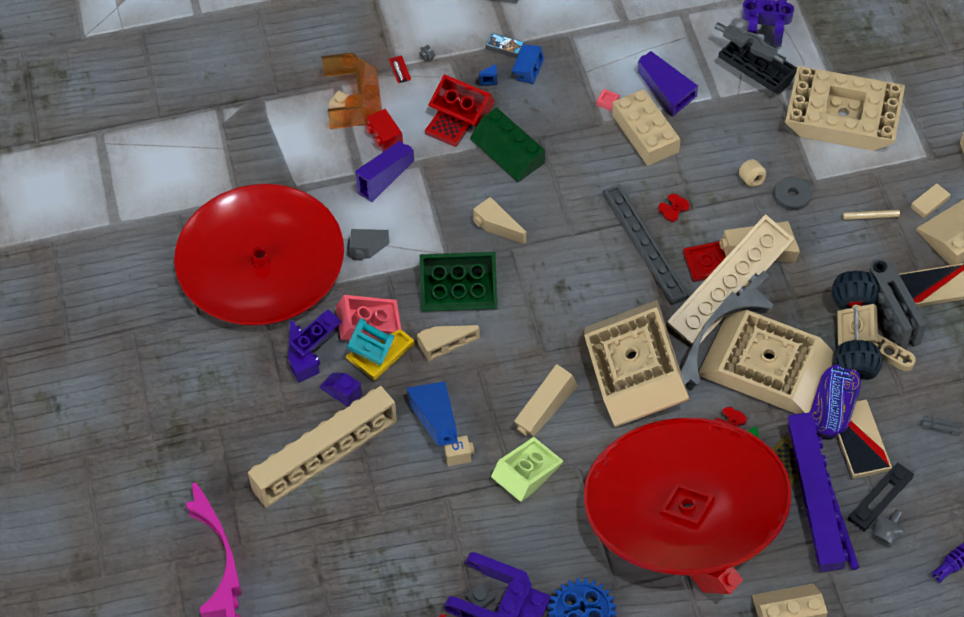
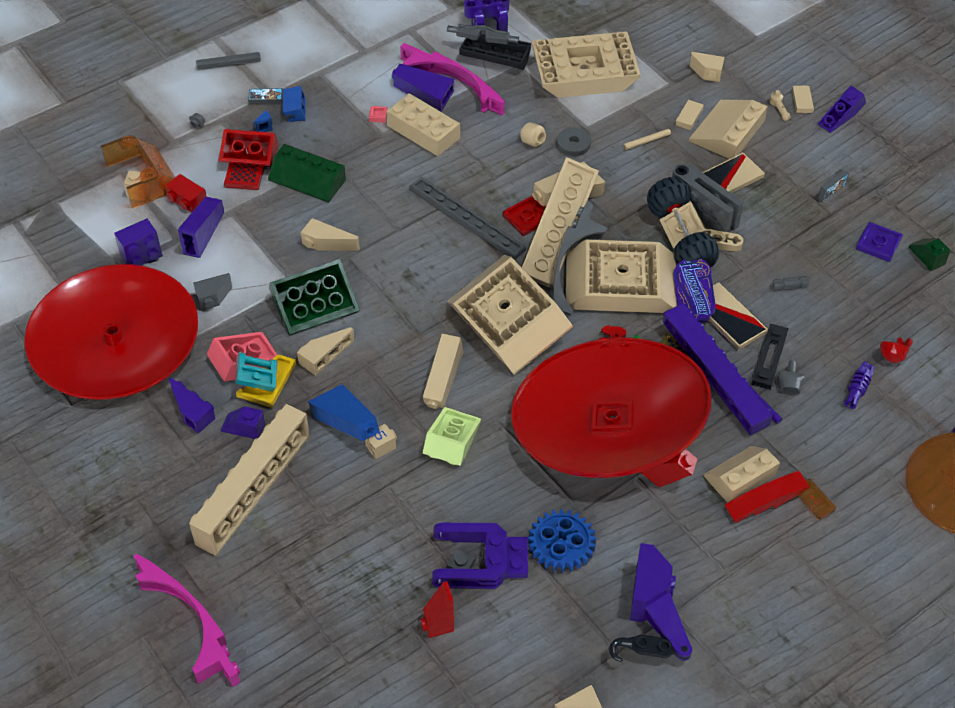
camera: 25 degrees left, 5 degrees down
dark purple slope [289,309,342,356] -> none
sticker [389,55,411,83] -> none
red piece [658,194,690,222] -> none
none -> dark purple brick [114,218,163,266]
none -> dark pink slope [400,43,505,115]

